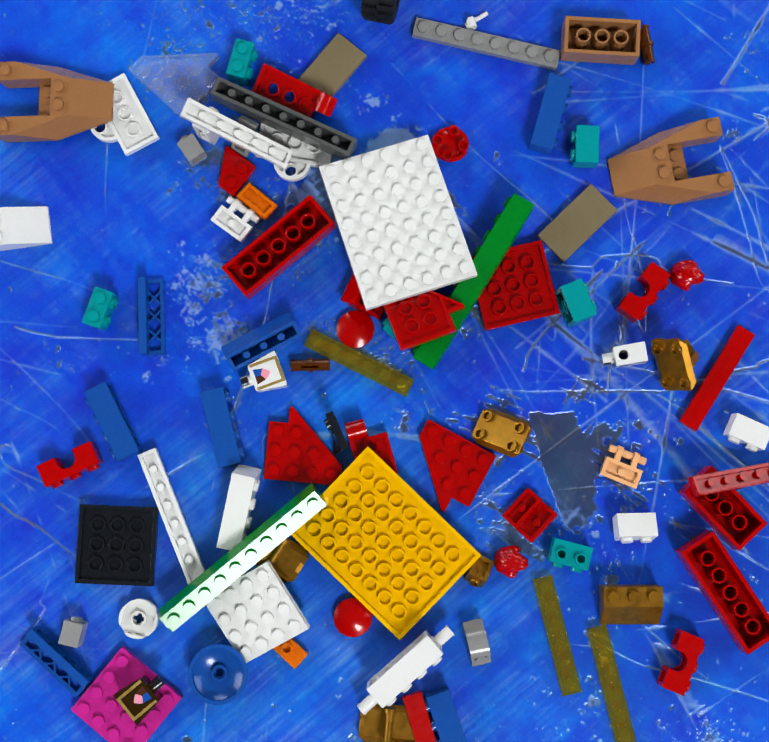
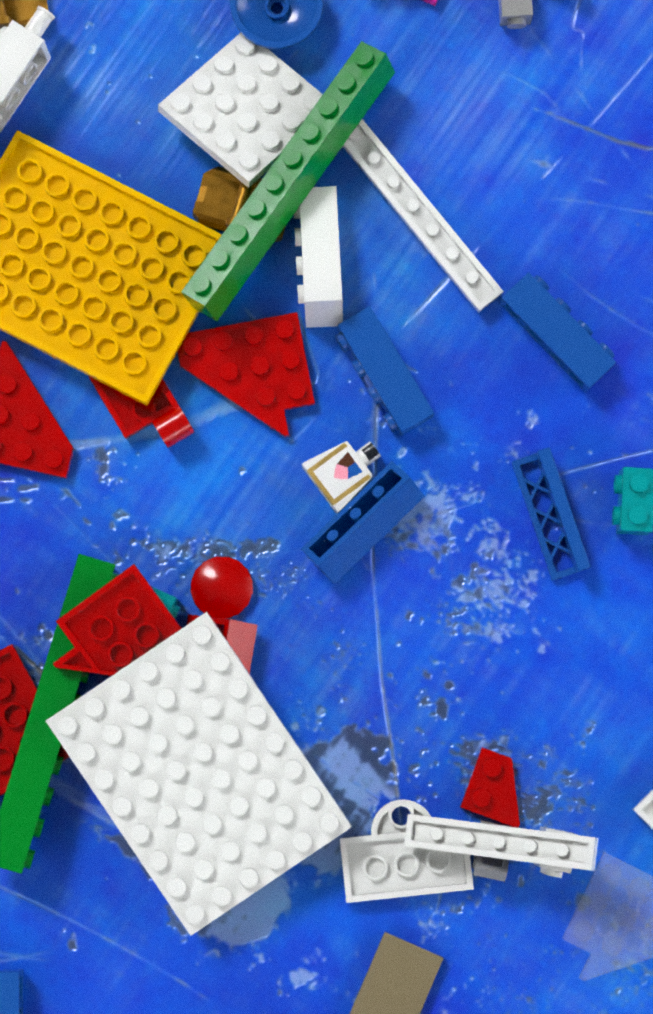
camera: 165 degrees right, 0 degrees up
red arch [36,441,104,489] -> none
black plate [75,504,159,586] -> none
white plate [119,598,159,639] -> none
light grey brick [177,133,208,167] -> none
dark grey brick [210,76,357,160] -> none
white plate [210,196,261,243] -> none
red brick [221,195,336,300] -> none
teal brick [226,38,258,86] -> none
orange plate [236,183,278,221] -> none
red hinge [252,63,338,118] -> none
orange plate [273,638,308,669] -> none
reddish brown pin [291,357,330,373] -> none
clear yellow plate [304,329,414,397] -> none
black plate [324,411,349,455] -> none
red dish [333,597,372,637] -> none
red dish [432,125,469,162] -> none

